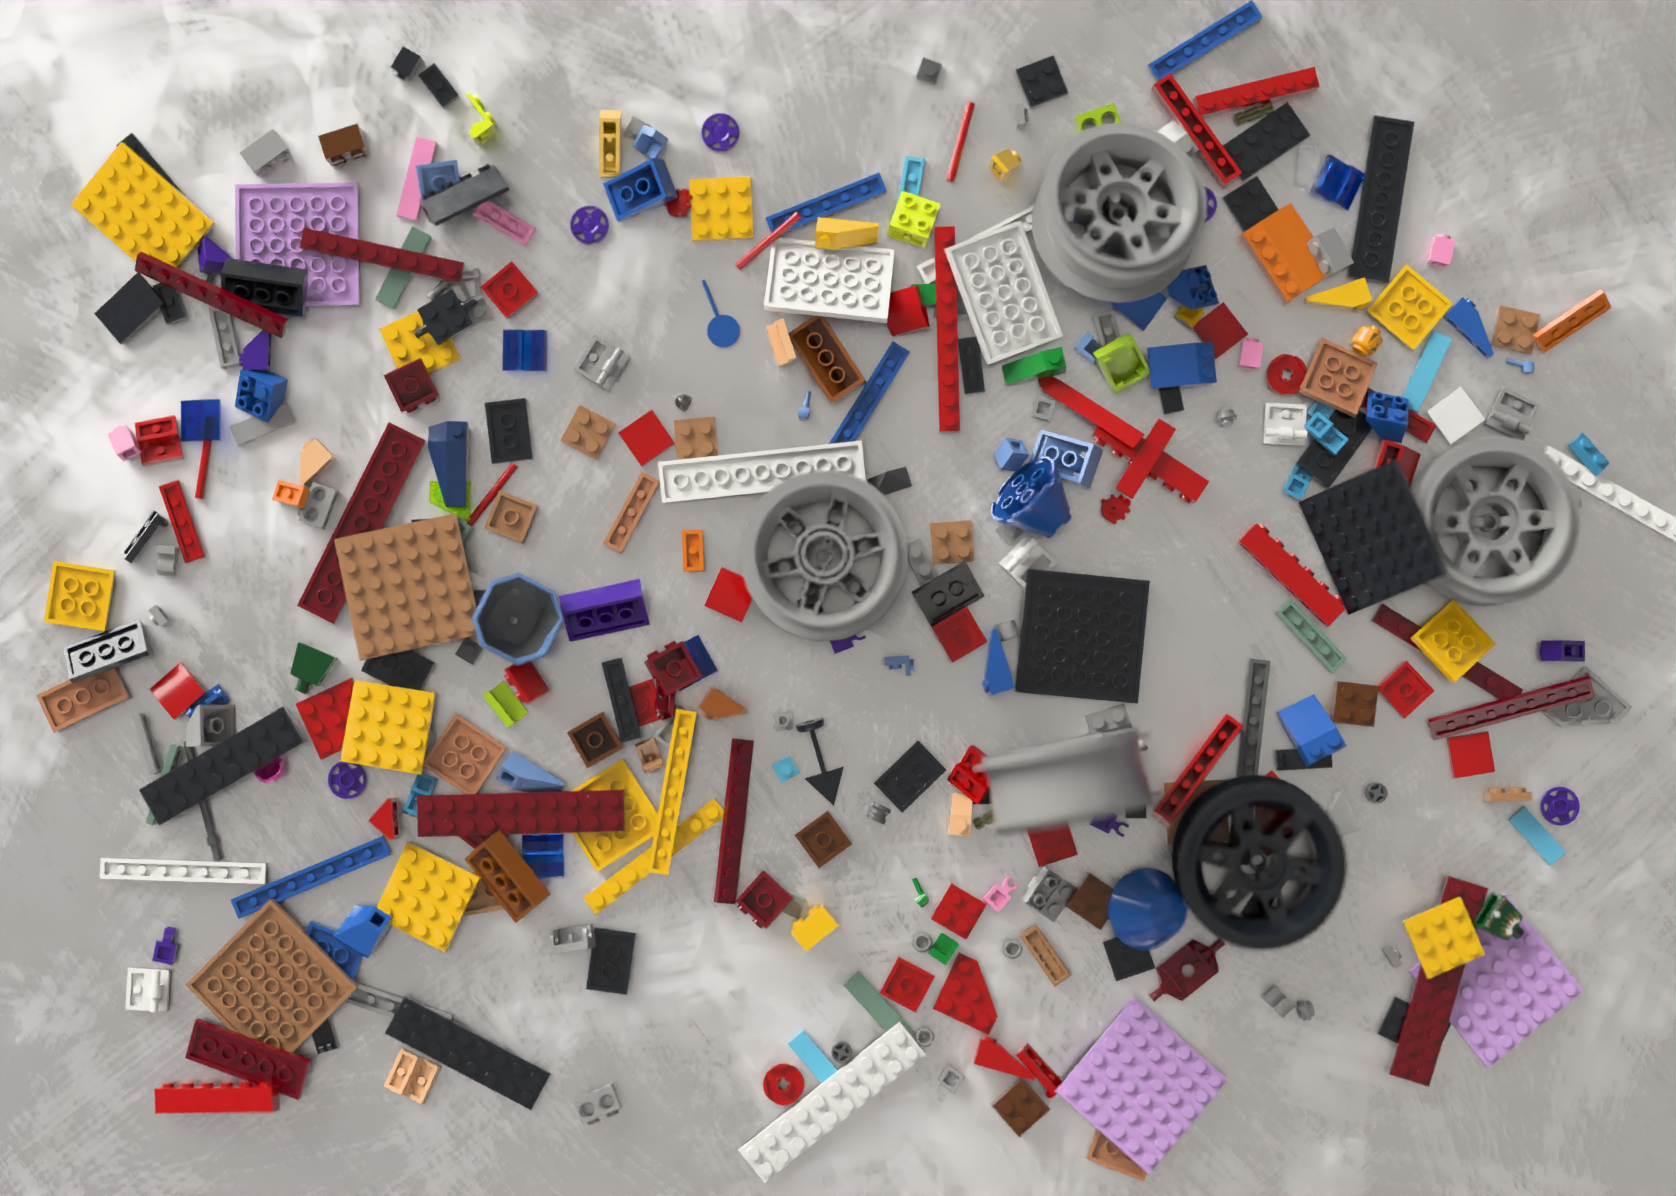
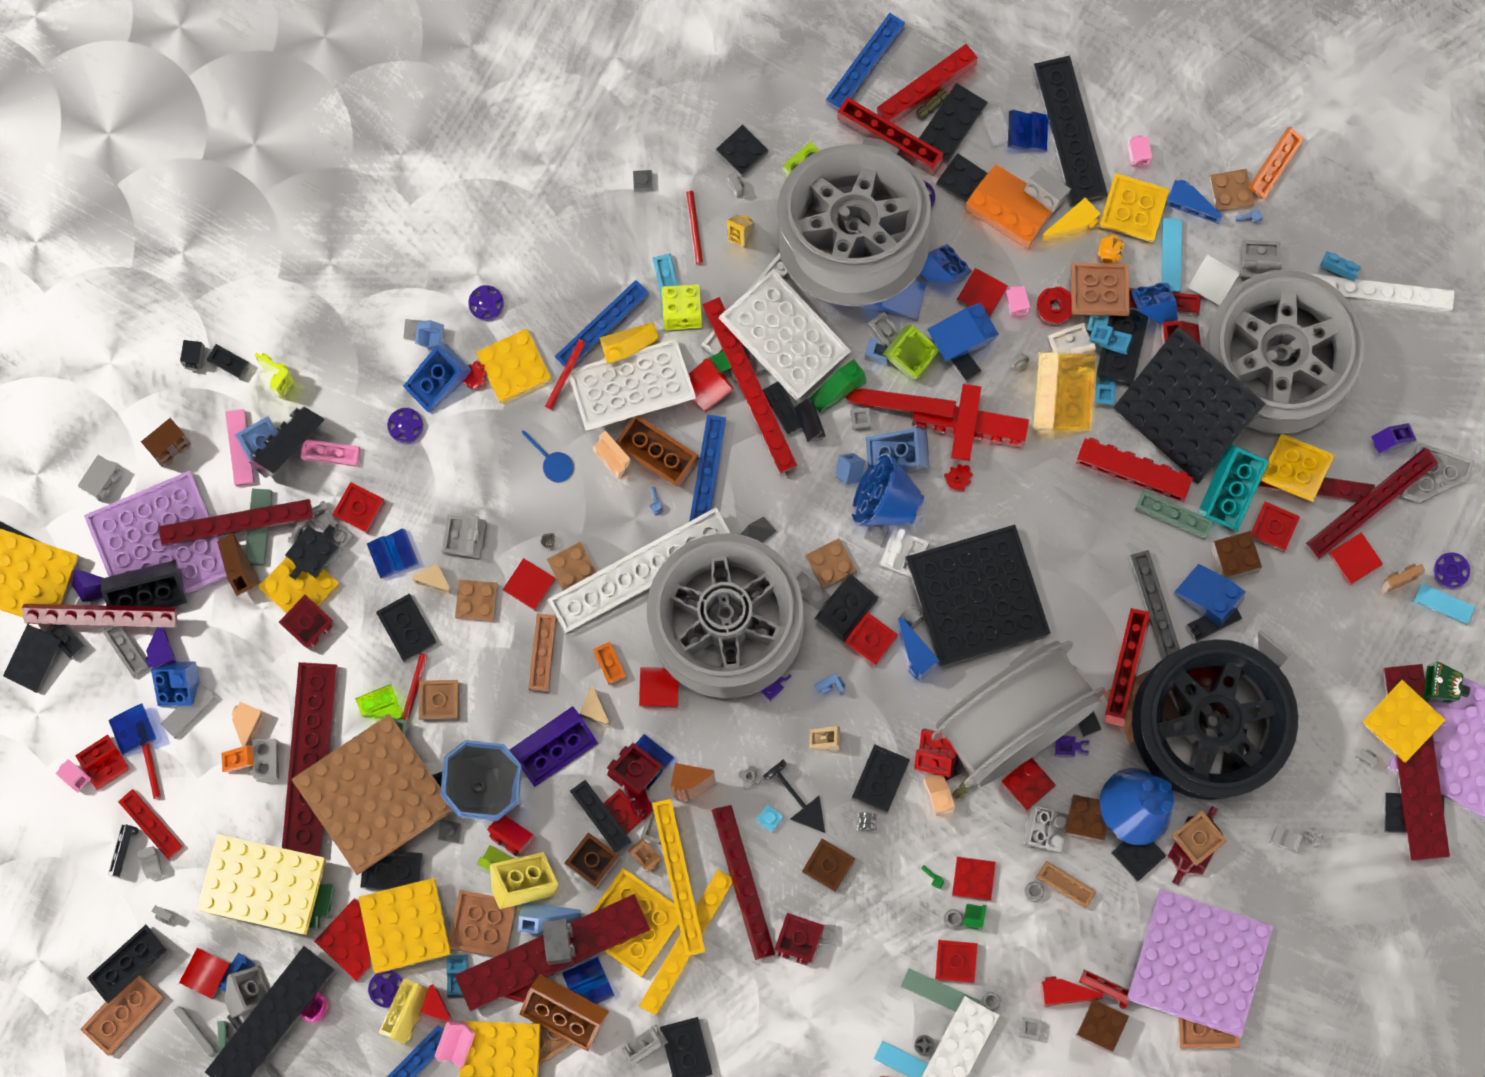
camera: 20 degrees left, 10 degrees down
yellow plate [44,561,116,631] -> none
dark blue wedge [428,421,470,507] -> none
yellow slope [599,110,622,177] -> none
yellow brick [791,904,839,951] -> none
red plate [933,952,998,1035] -> none
bright pink plate [982,876,1019,913] -> none
yellow plate [1175,305,1205,328] -> none
dark grey wheel [1365,783,1388,803] -> none
none -> light yellow plate [197,834,327,935]
none -> reddish brown slope [217,533,261,596]
none -> light yellow slope [379,978,428,1044]
none -> tan slope [412,563,451,594]
none -> bright pink panel [435,1021,475,1068]
none -> light yellow slope [490,852,558,909]
none -> flat silver brick [542,919,576,965]
none -> tan slope [580,687,610,726]
none -> black panel [795,398,826,442]
none -> tan slope [809,726,840,750]
none -> clear yellow slope [1033,350,1096,430]
none -> medium nougat plate [1171,811,1227,866]
none -> teal slope [1197,444,1269,531]

